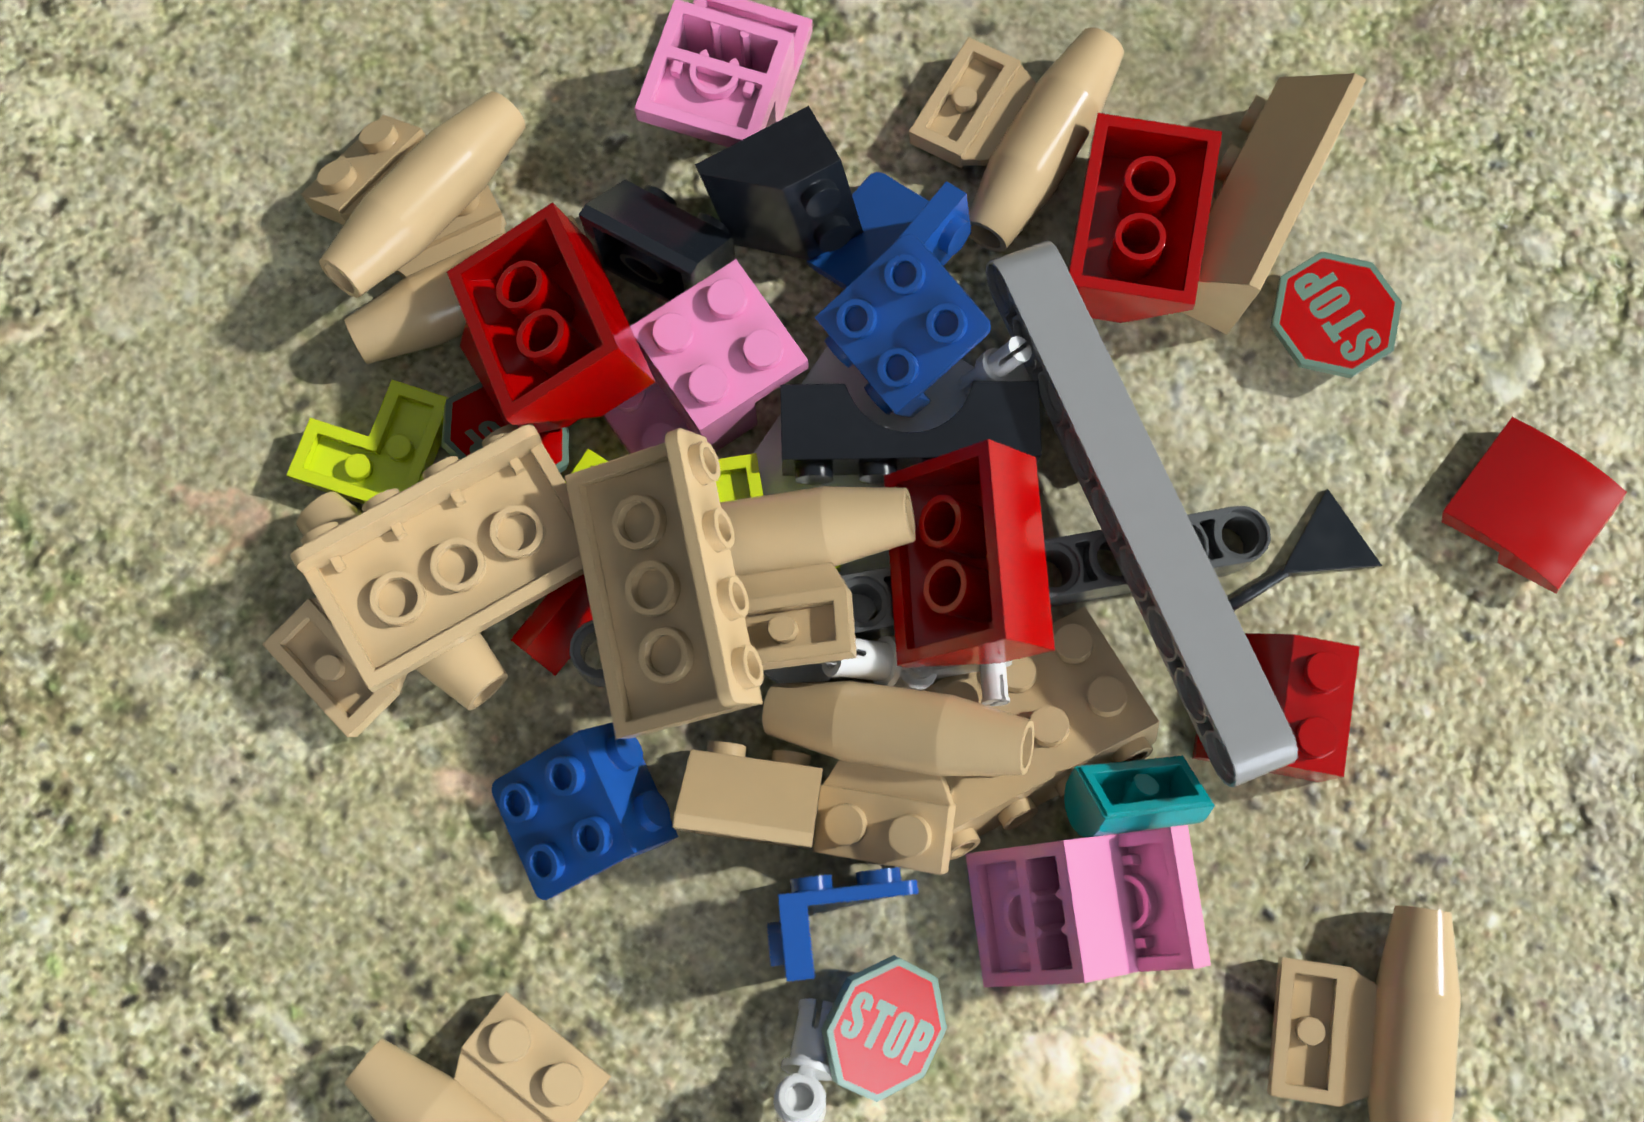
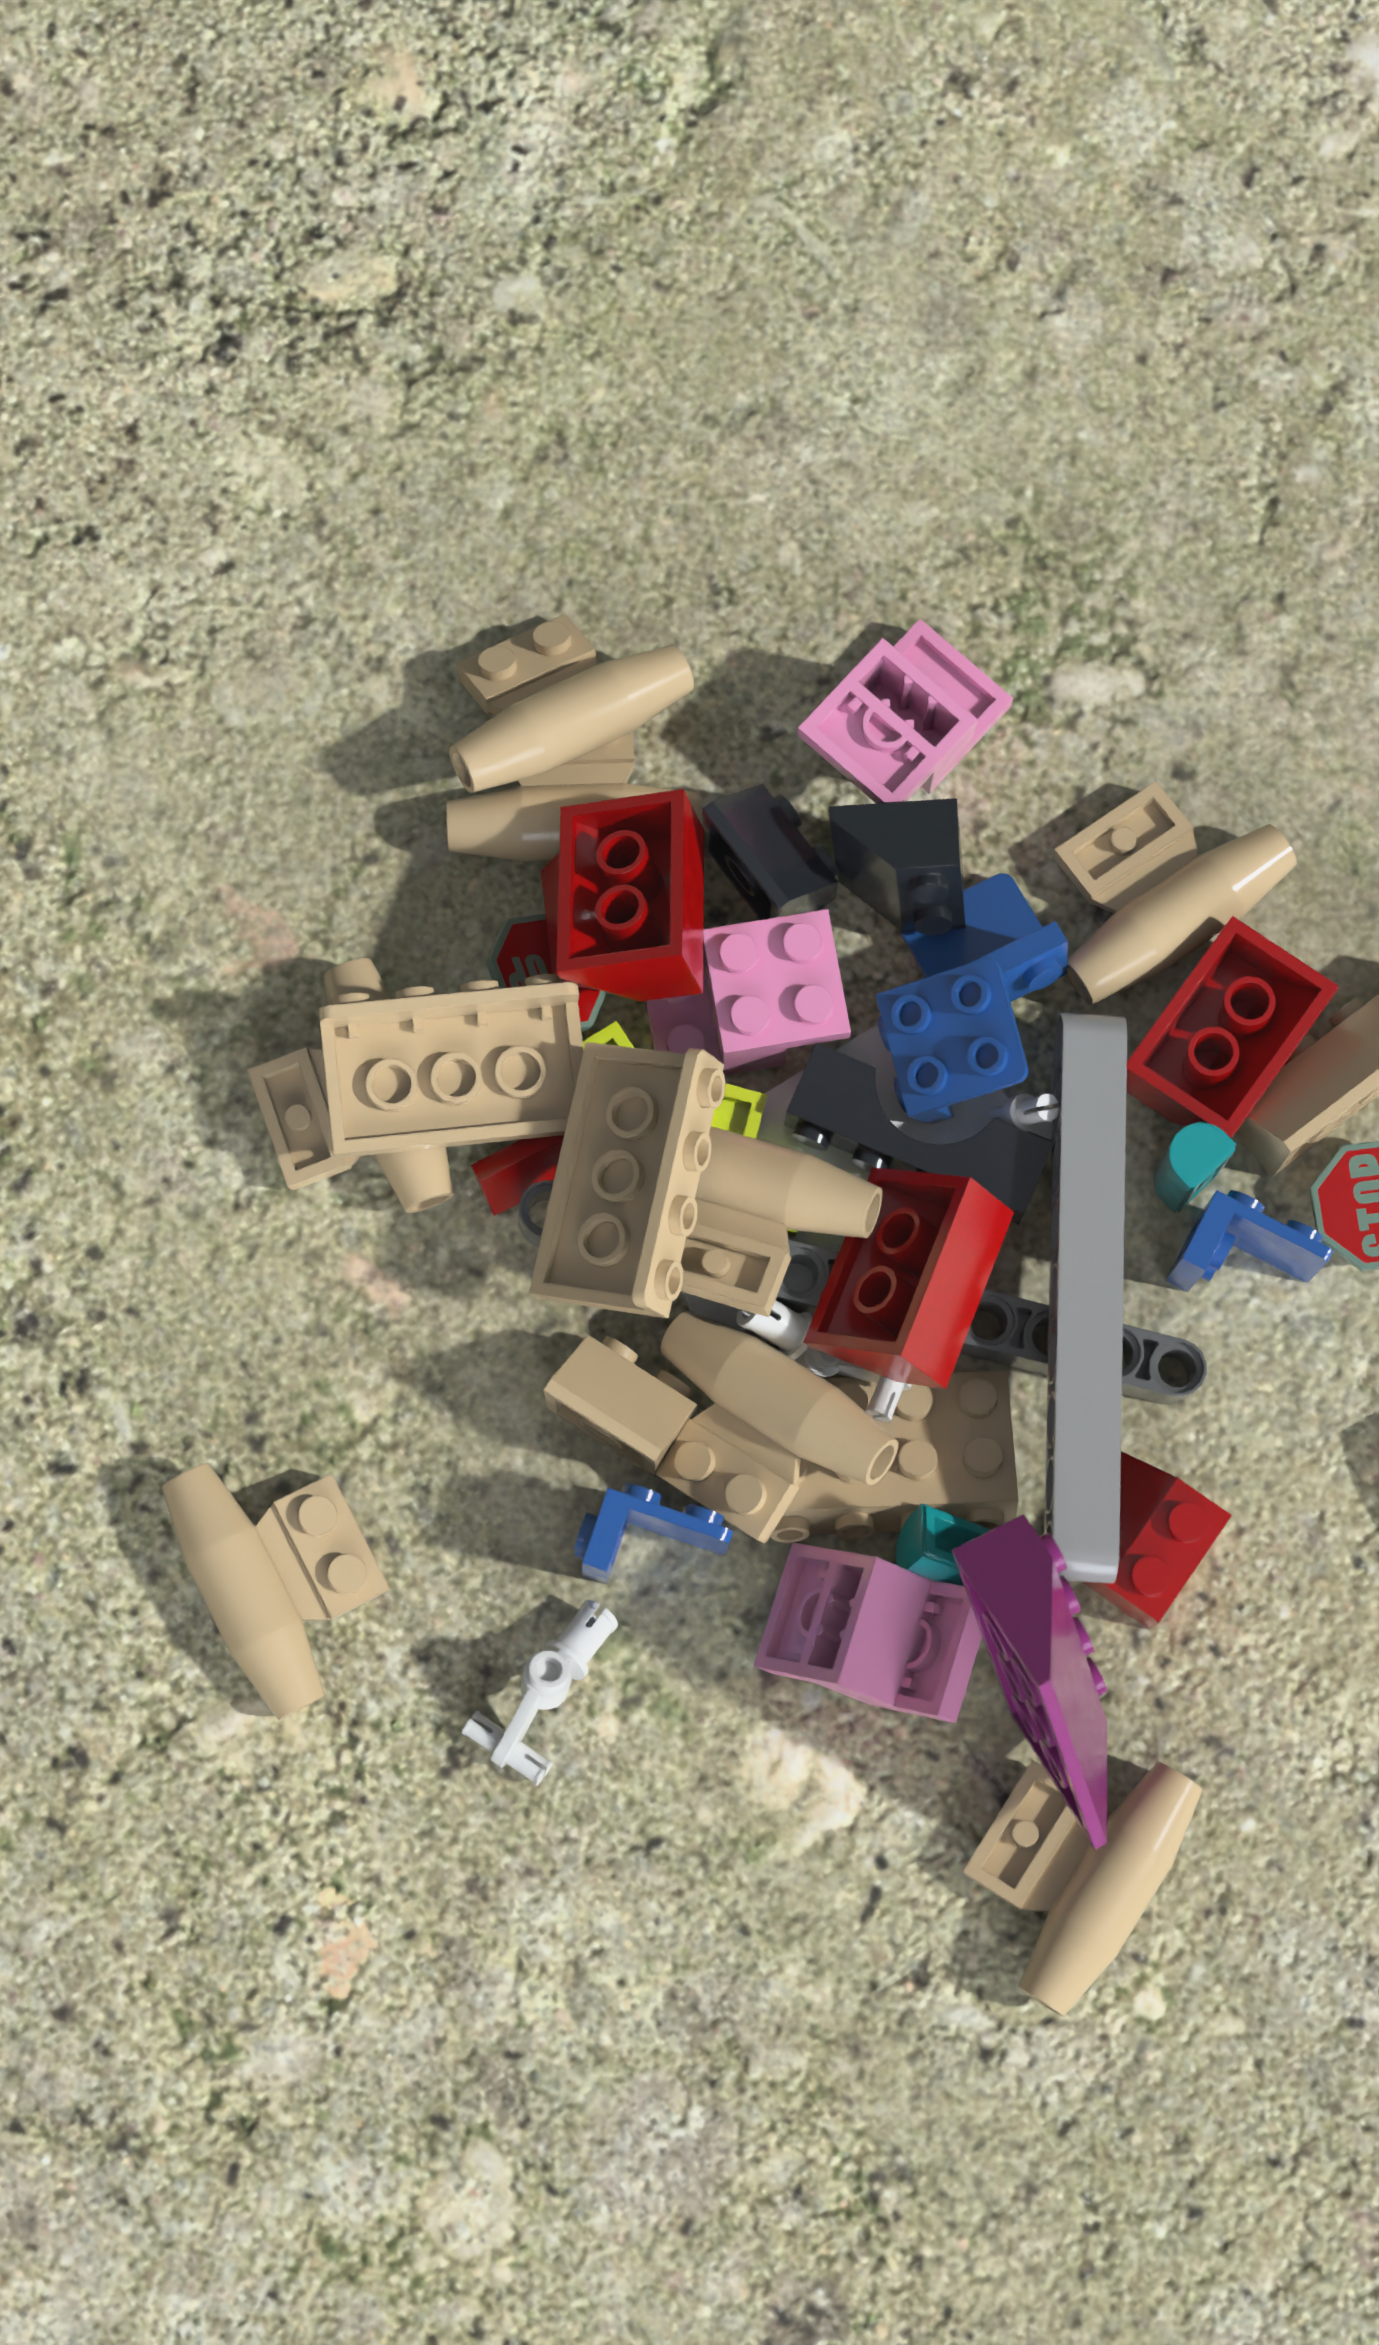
camera: 25 degrees right, 0 degrees up
neon yellow plate [286,379,448,504] -> none
blue bracket [492,722,679,900] -> none
piece [821,955,947,1102] -> none
black piece [1229,488,1382,611] -> none
none -> magenta slope [952,1514,1107,1849]
none -> teal brick [1154,1123,1236,1213]
none -> blue bracket [1165,1190,1333,1292]

